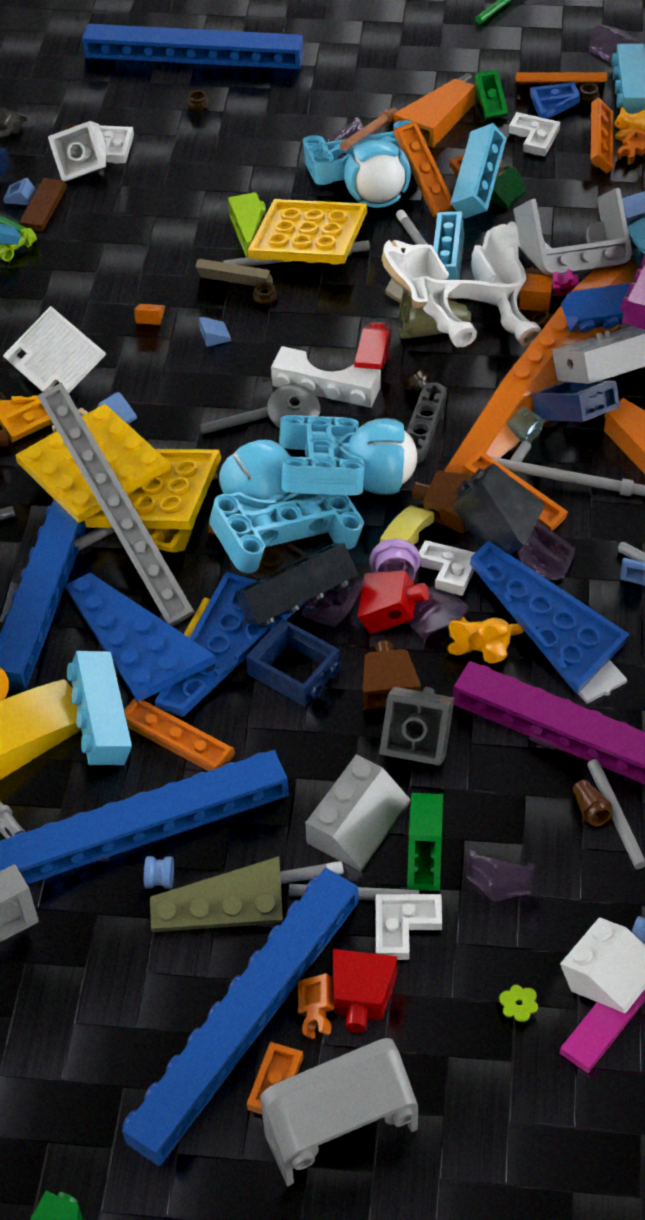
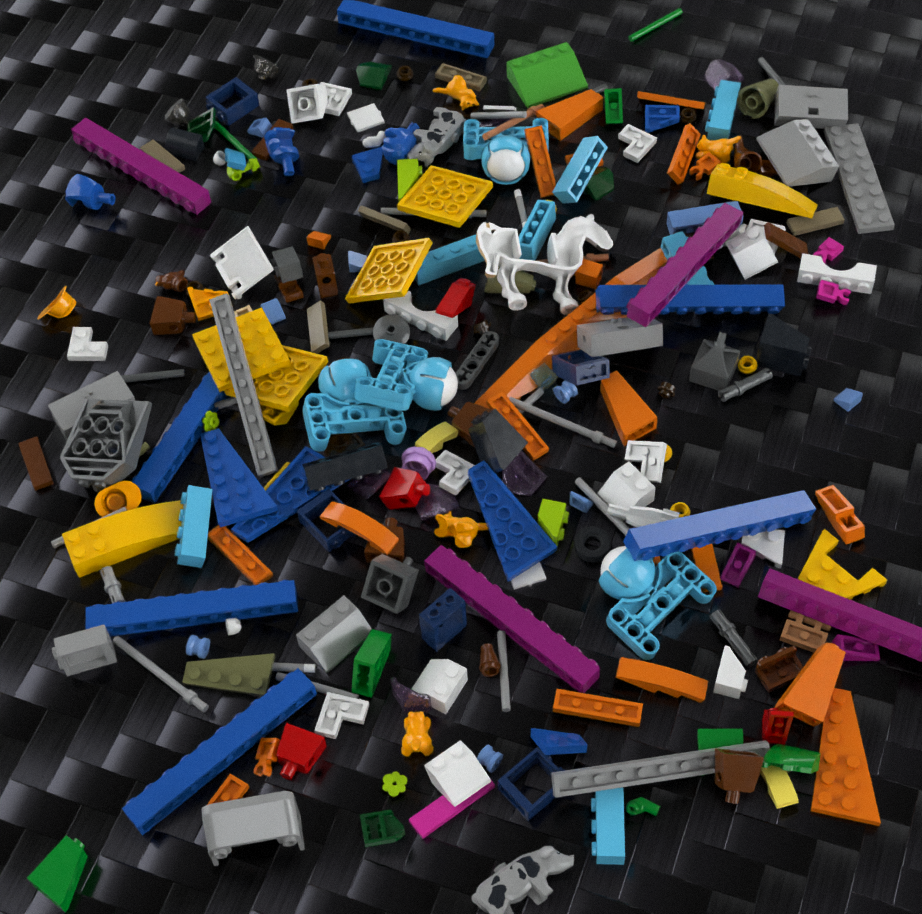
camera: 15 degrees right, 5 degrees up
light grey windscreen [513,188,632,276] -> none
dark pink plate [552,269,580,296] -> none
none -> light grey bar [113,636,209,713]
none -> lime plant [202,411,220,432]
none -> white hinge [225,618,242,636]
none -> blue piece [264,127,299,176]
none -> dark grey brick [270,246,303,283]
none -> reddish brown slope [274,275,304,303]
none -> dark tan tile [307,300,330,354]
none -> reddish brown torso [313,253,338,298]
none -> orange slope [320,502,399,555]
none -> yellow plate [345,238,433,303]
none -> white piece [347,103,385,132]
none -> blue wing [352,147,384,183]
none -> dark green slope [356,62,392,90]
none -> dark green slope [360,810,405,847]
none -> white arm [363,131,386,148]
none -> blue piece [382,122,420,166]
none -> light orange animal [401,711,434,757]
none -> light grey animal [407,107,466,168]
none -> white slope [409,659,468,714]
none -> medium azure brick [415,235,484,286]
none -> dark blue window [419,588,467,652]
none -> light orange animal [433,75,479,111]
none -> dark tan tile [435,63,487,92]
none -> light grey bar [471,111,527,119]
none -> white piece [483,105,516,112]
none -> bright green slope [507,42,588,108]
none -> lime slope [538,499,569,547]
none -> medium blue wheel [554,380,578,404]

